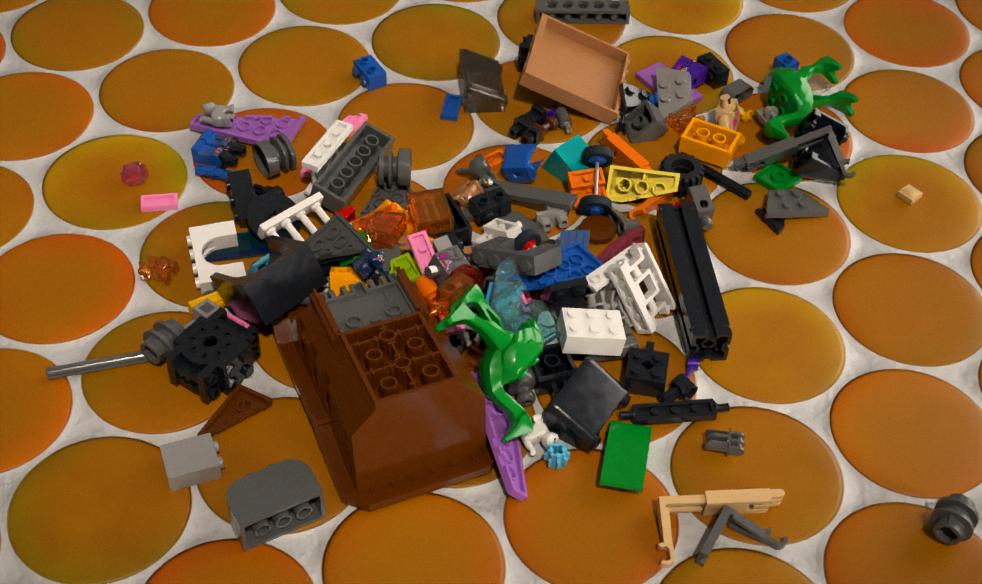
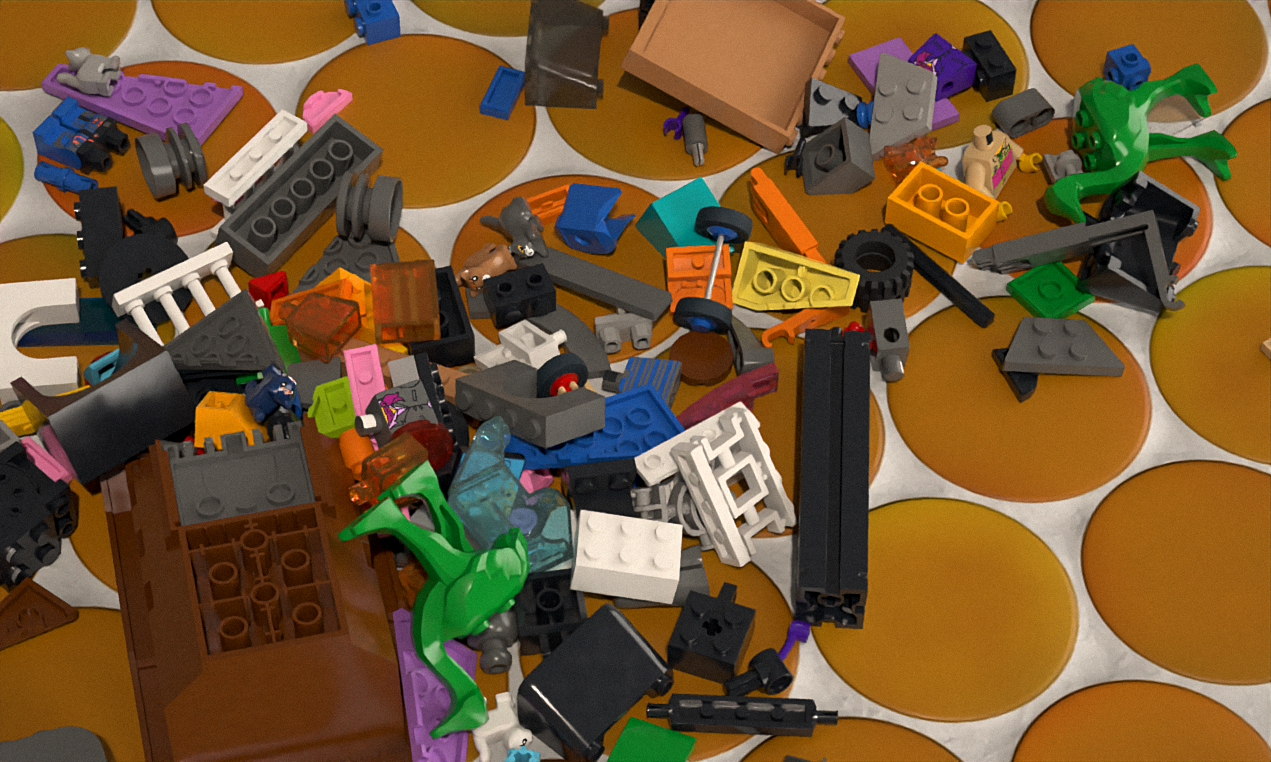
camera: 10 degrees right, 5 degrees up
black hips [509,103,559,146] -> none

